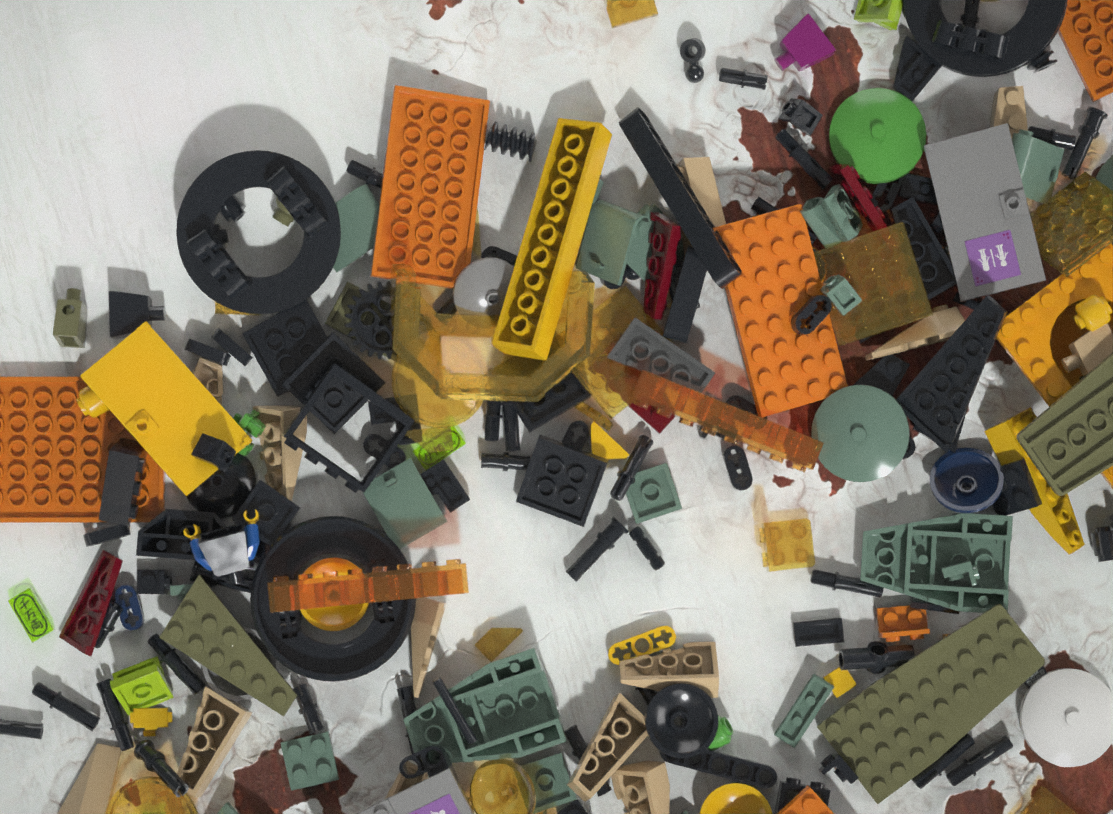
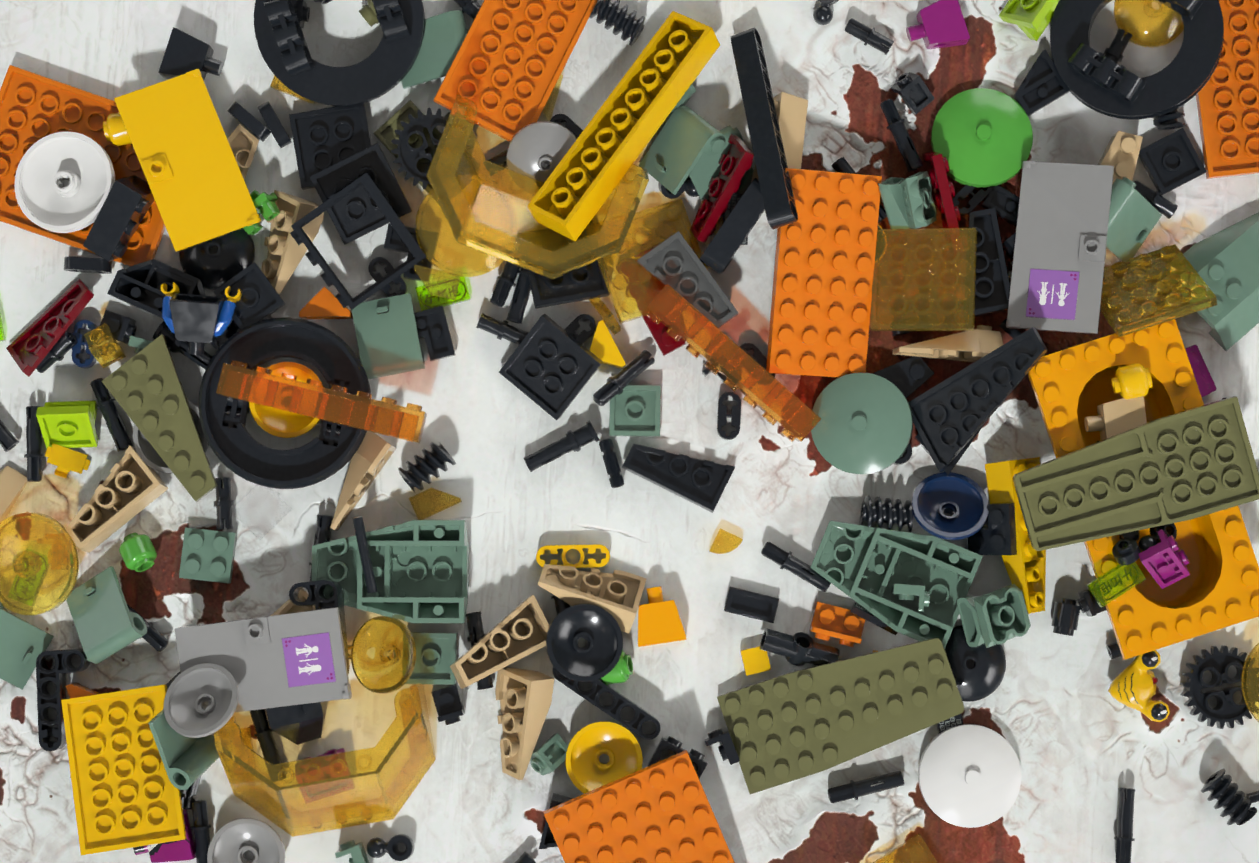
camera: 20 degrees right, 0 degrees up
olive torso [53,288,87,348] -> none
black pin [134,739,189,797] -> none
black bracket [191,433,236,472] -> none
clear yellow bracket [758,519,815,572] -> none
sand green tile [774,673,834,748] -> none
black beam [791,295,832,335] -> none
sand green bracket [820,274,862,316] -> none
black axle [912,733,975,789] -> none
black pin [1061,107,1108,180] -> none
none -> white dish [14,132,115,233]
none -> clear yellow bracket [84,324,126,368]
none -> bright green head [119,533,157,572]
none -> orange slope [299,286,353,320]
none -> black piece [398,442,456,492]
none -> black wing [622,444,735,513]
none -> light orange torso [638,586,687,647]
none -> clear yellow tile [709,529,743,554]
none -> black piece [860,496,914,533]
none -> black dish [945,625,1006,702]
none -> sand green piece [957,584,1031,648]
none -> black plate [1139,128,1207,196]

